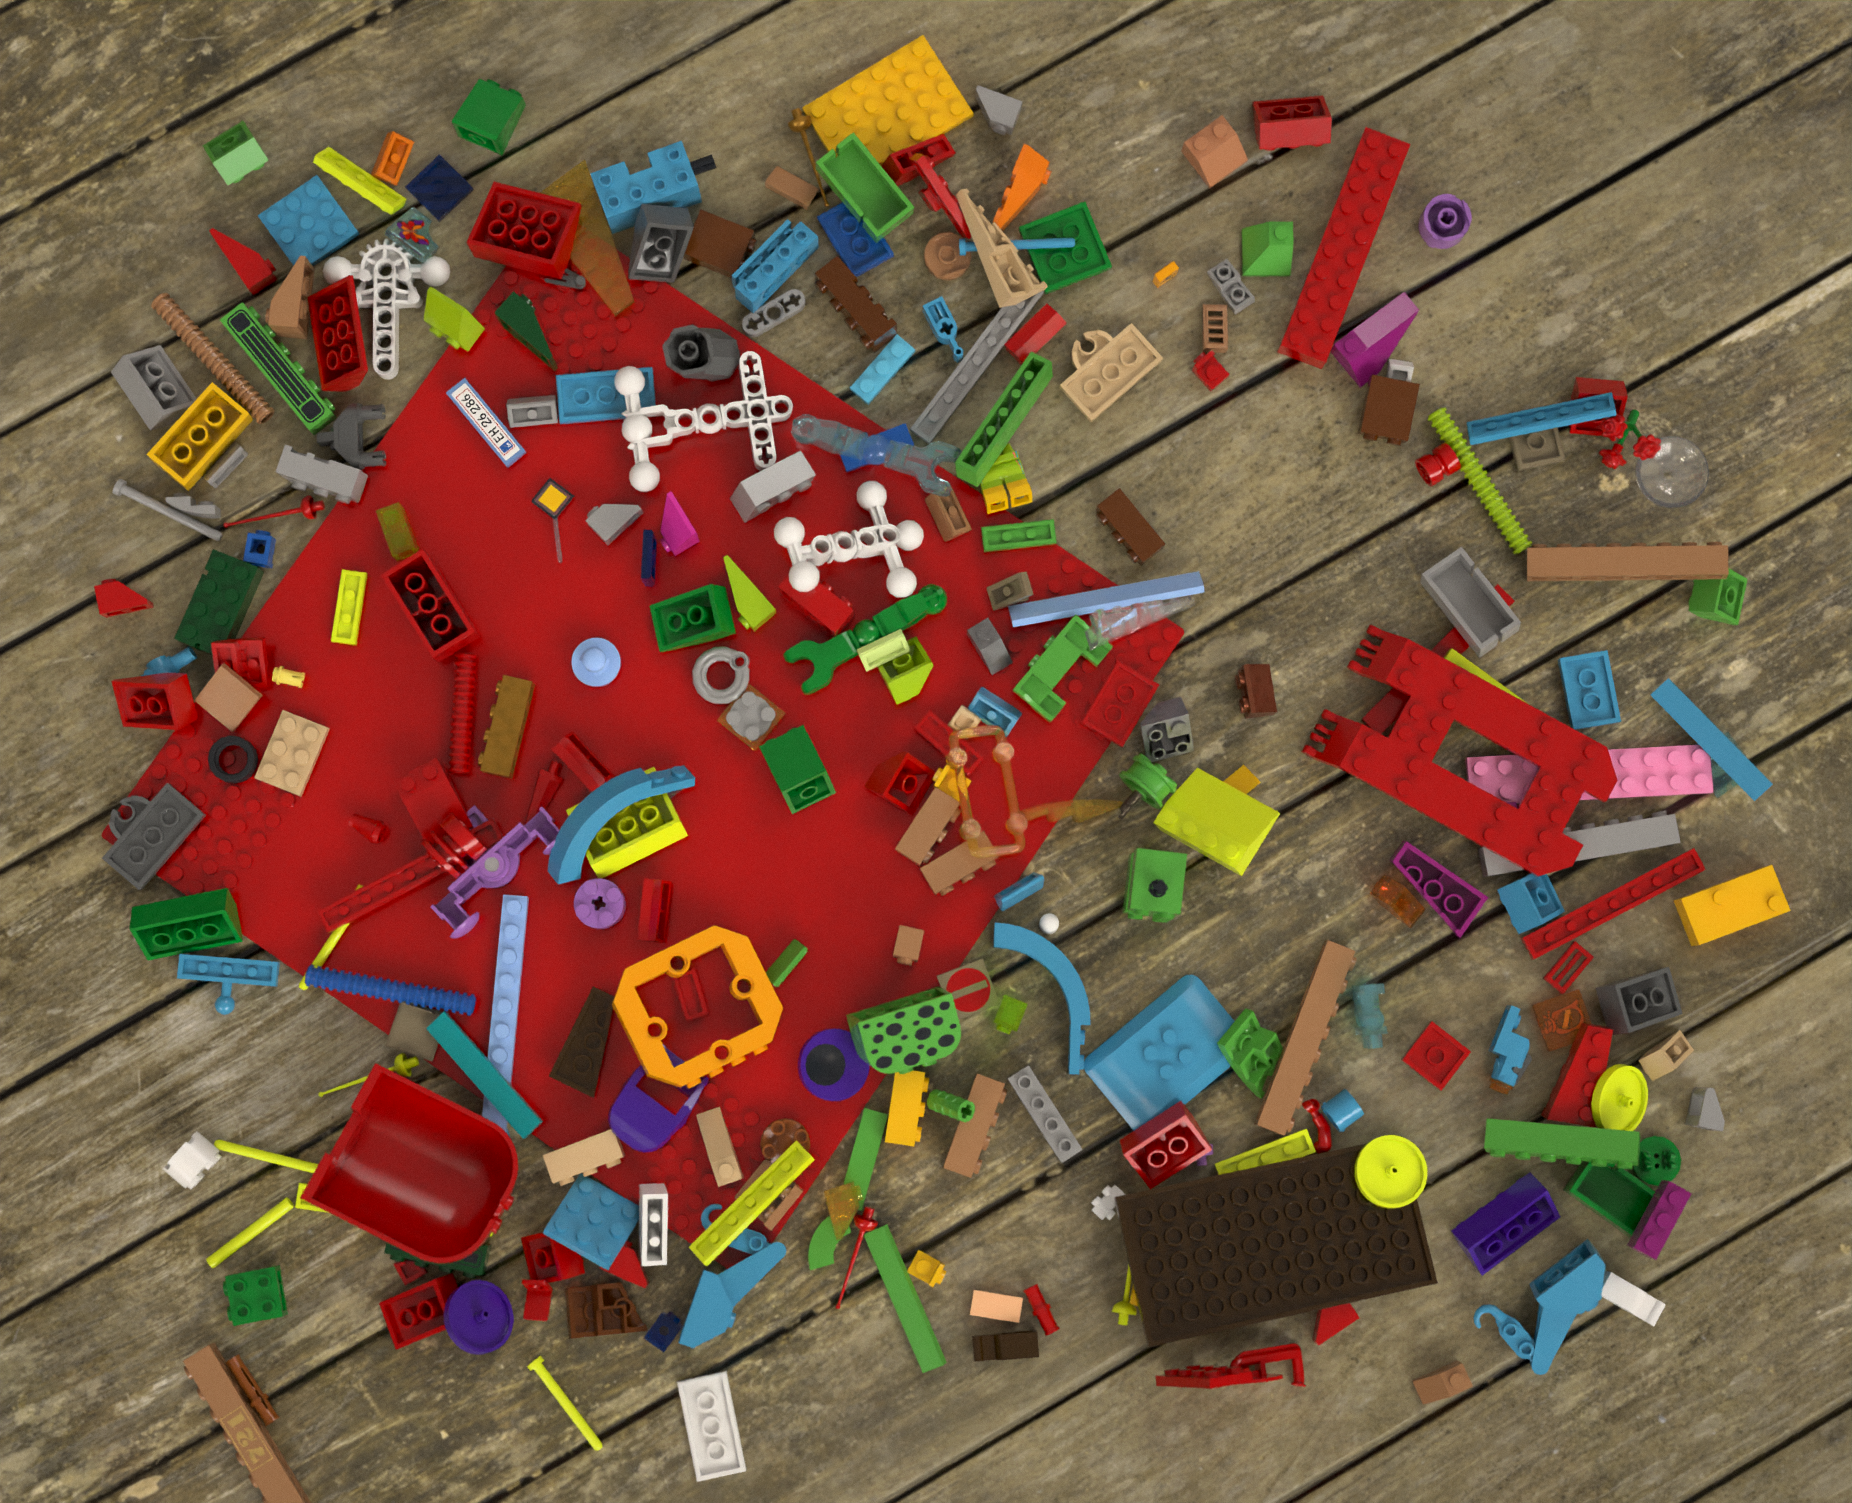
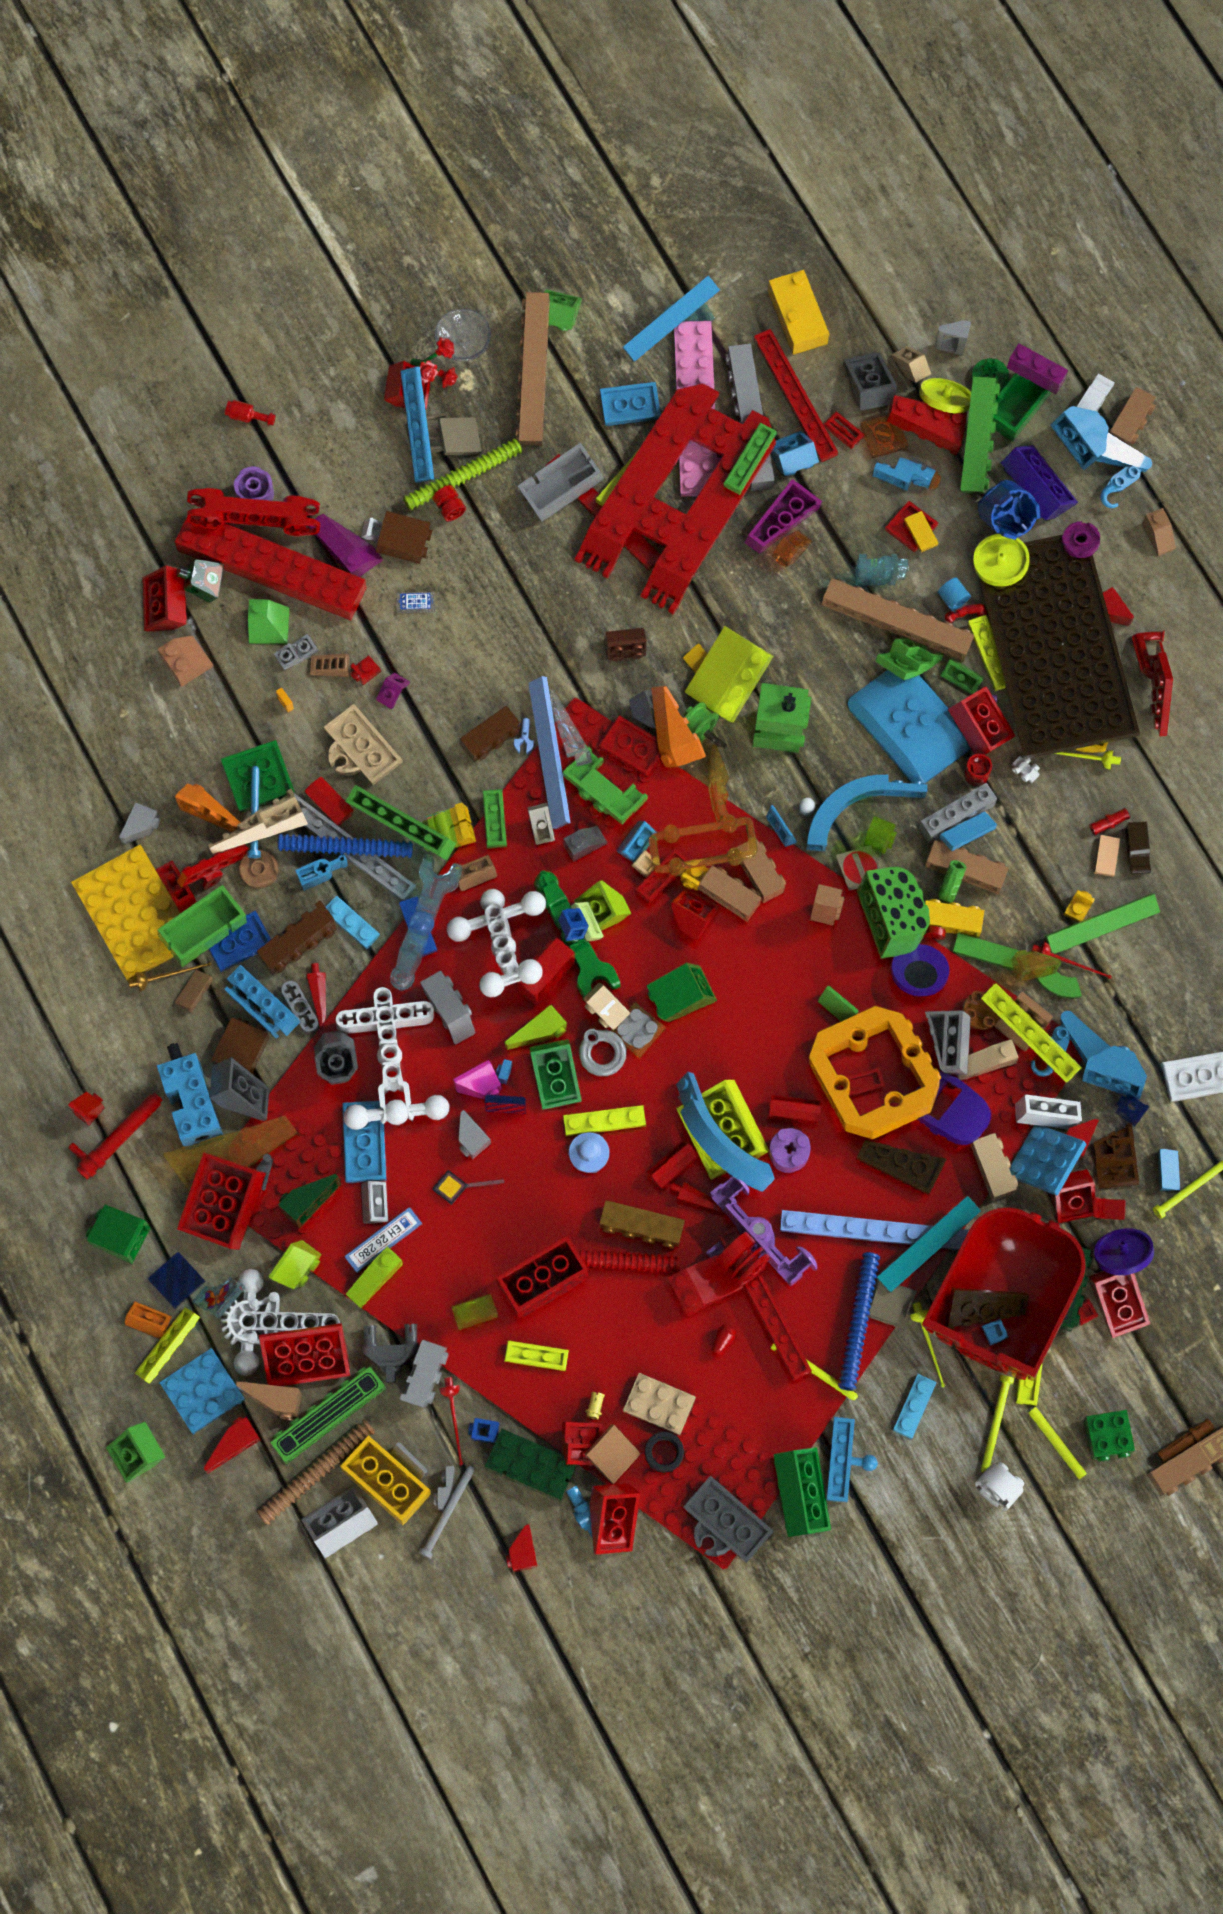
camera: 85 degrees left, 10 degrees down
none -> red slope [68,1091,105,1126]
none -> red cylinder [68,1092,163,1180]
none -> torso [176,560,224,603]
none -> red piece [186,488,320,536]
none -> red piece [225,400,276,426]
none -> blue piece [278,834,413,858]
none -> red bar [306,963,326,1030]
none -> lime slope [346,1246,403,1309]
none -> magenta bracket [376,673,410,709]
none -> tile [396,592,435,613]
none -> dark tan tile [438,417,482,455]
none -> dark azure plate [496,1059,512,1085]
none -> light blue bar [514,718,534,755]
none -> blue brick [558,908,589,941]
none -> neon yellow plate [563,1105,646,1137]
none -> tan brick [583,983,630,1030]
none -> orange wedge [651,686,706,767]
none -> bright green tile [723,423,777,495]
none -> medium azure plate [893,1374,937,1439]
none -> yellow tile [904,511,939,553]
none -> red tile [925,926,946,940]
none -> light grey wedge [925,1011,970,1075]
none -> bright green slope [940,658,984,695]
none -> dark azure tile [940,811,997,851]
none -> dark brown wing [945,1288,1029,1329]
none -> red wheel [964,754,992,786]
none -> blue piece [978,480,1040,540]
none -> dark azure tile [981,1319,1009,1346]
none -> magenta tile [1062,521,1100,558]
none -> medium nougat brick [1110,387,1156,446]
none -> slope [1157,1149,1180,1191]

